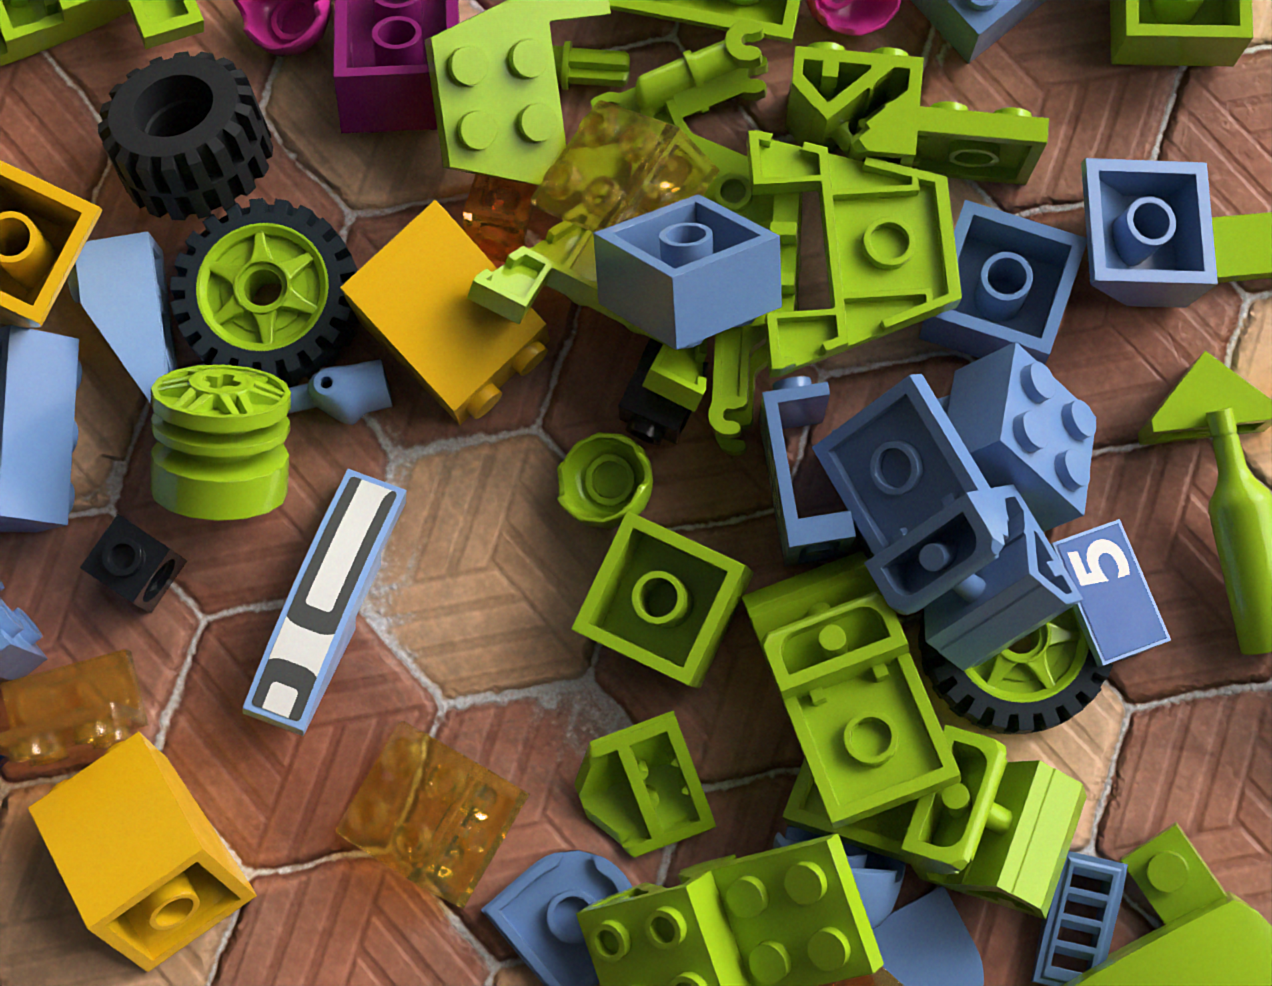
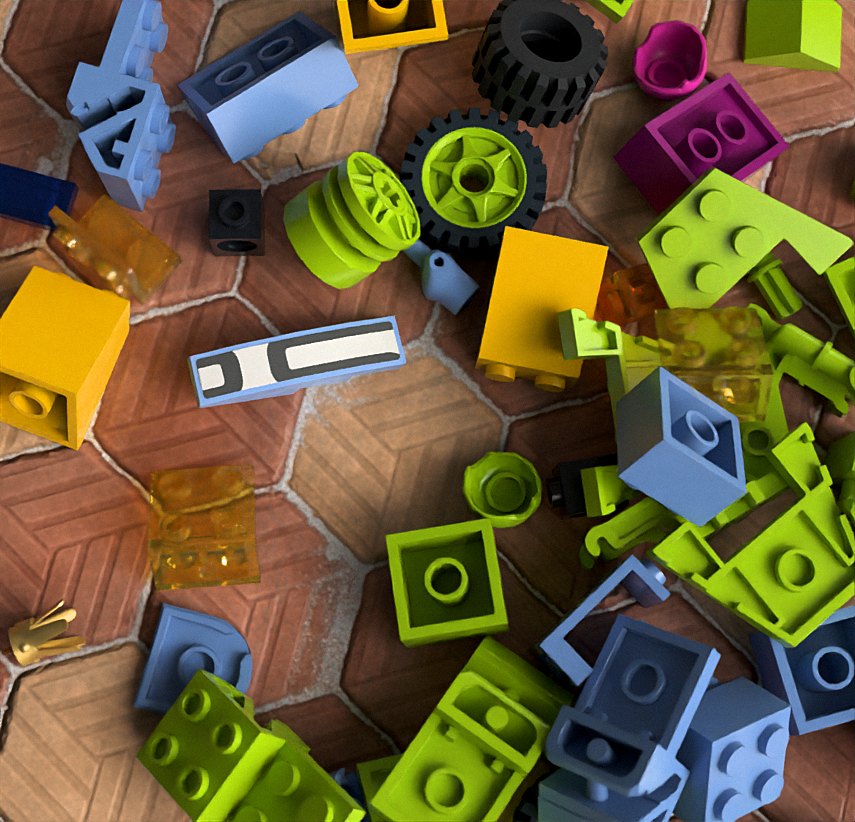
camera: 40 degrees right, 0 degrees up
light blue slope [67,231,178,404] -> none
lime slope [574,711,717,858] -> none

